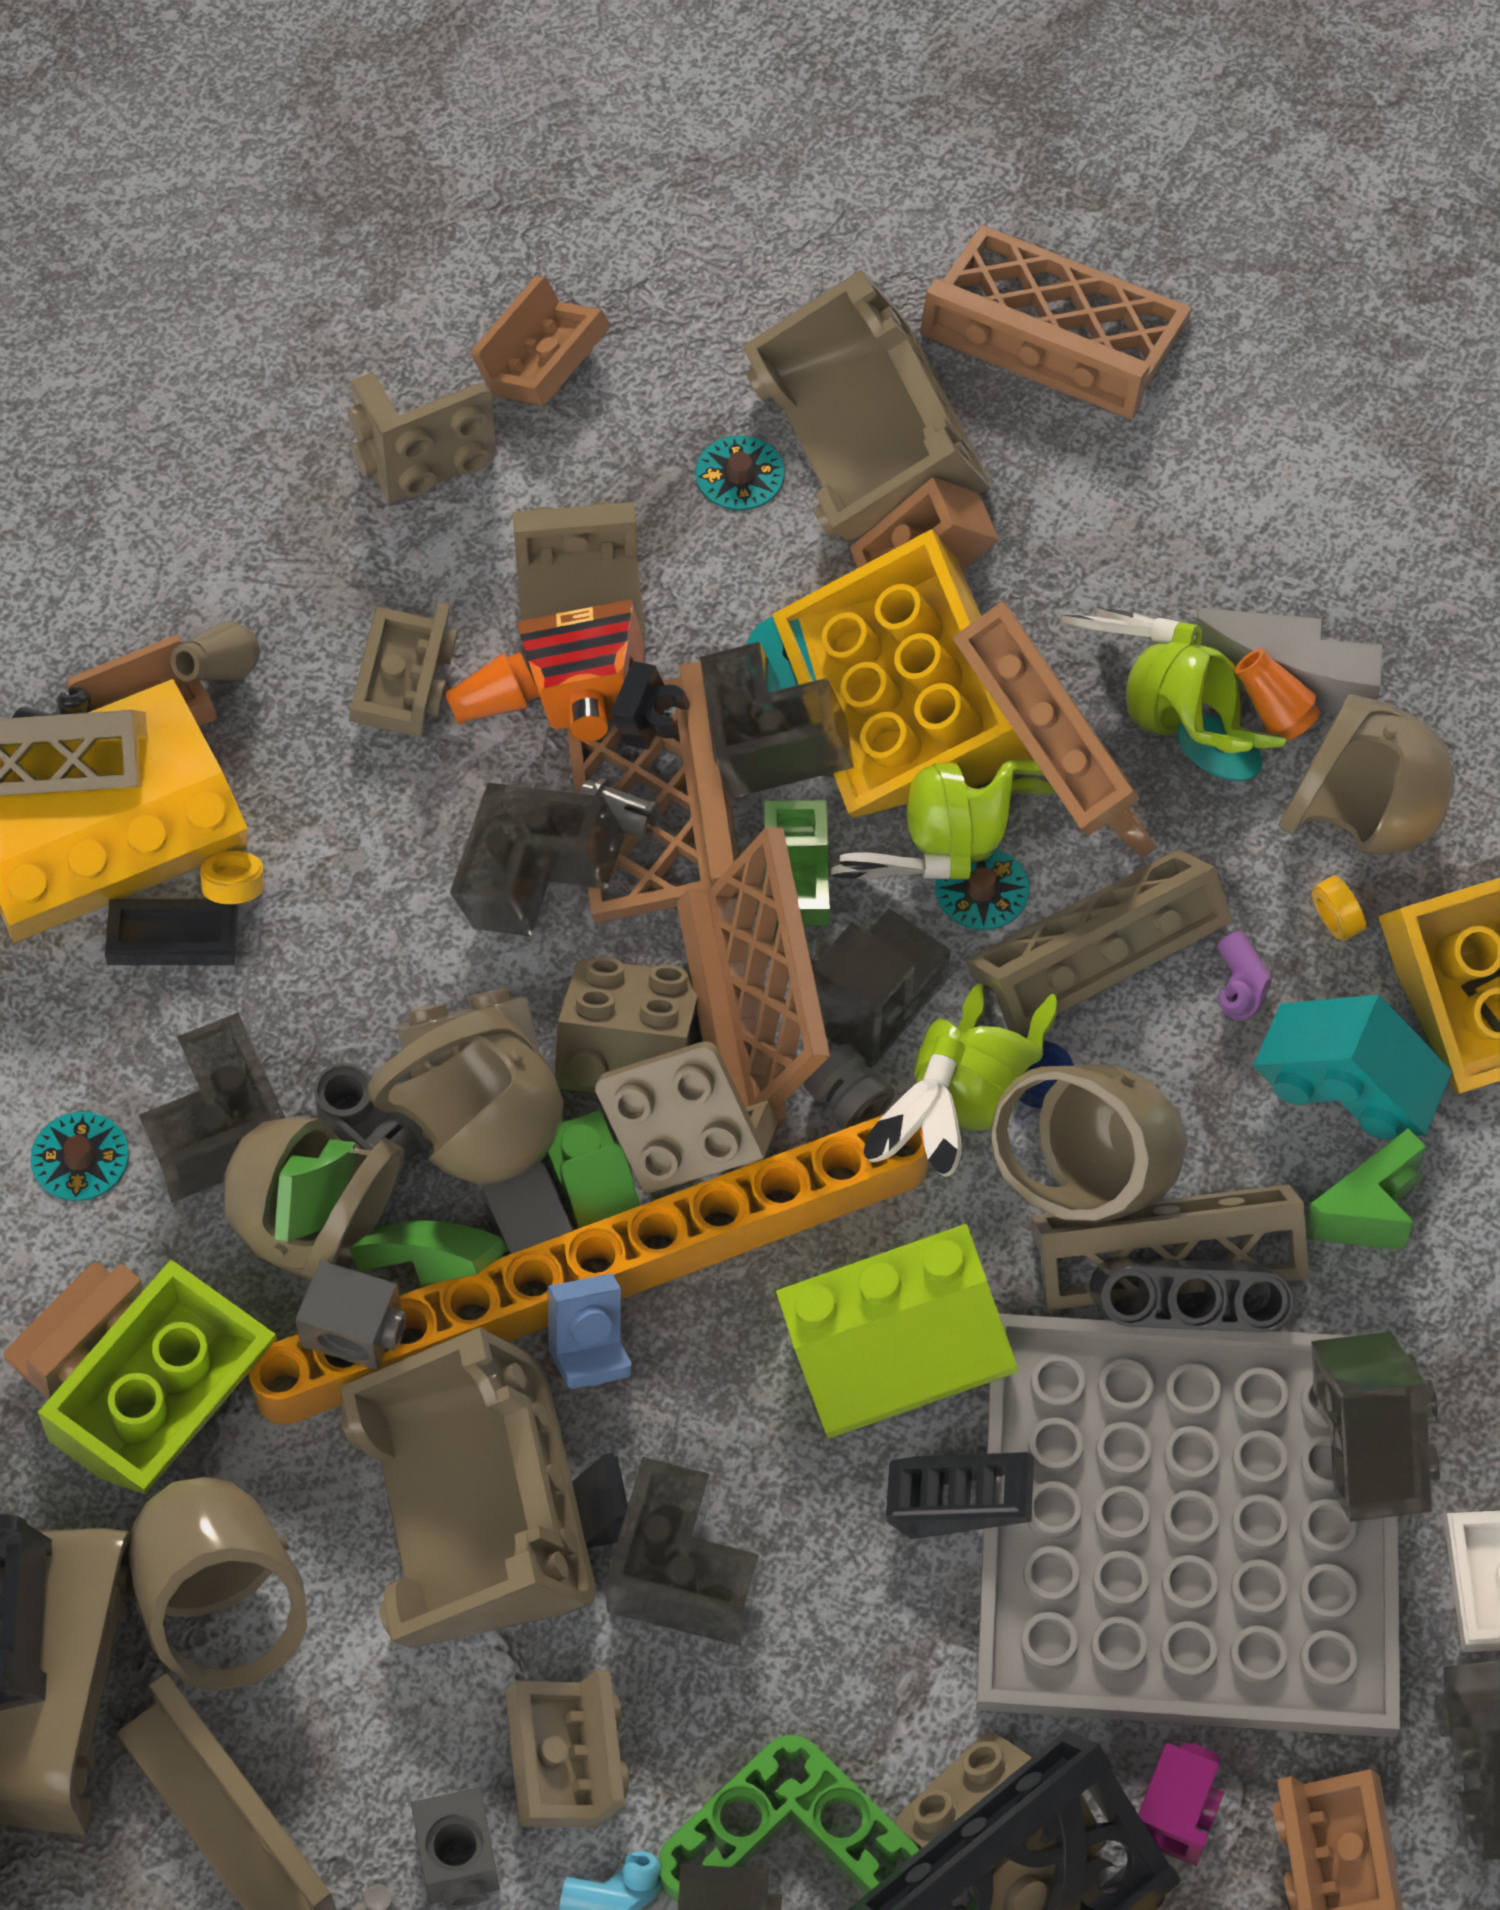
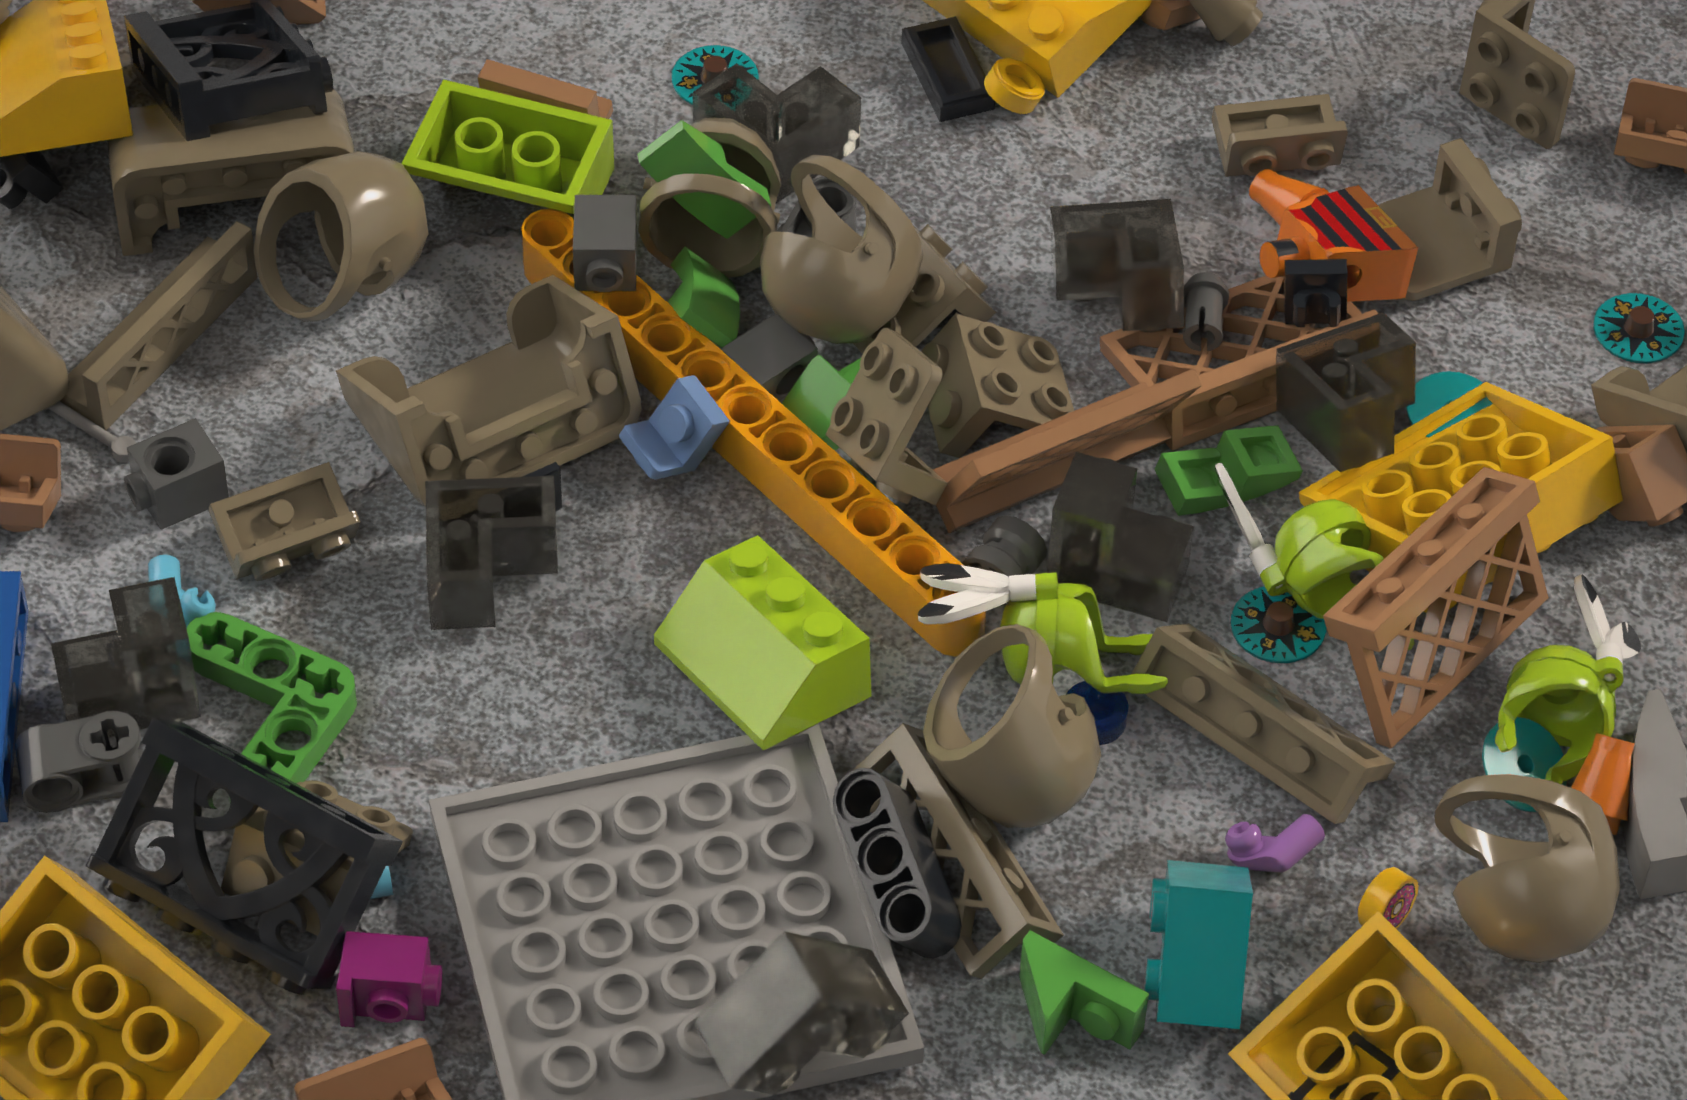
camera: 70 degrees right, 10 degrees down
black slope [886,1452,1035,1539] -> none

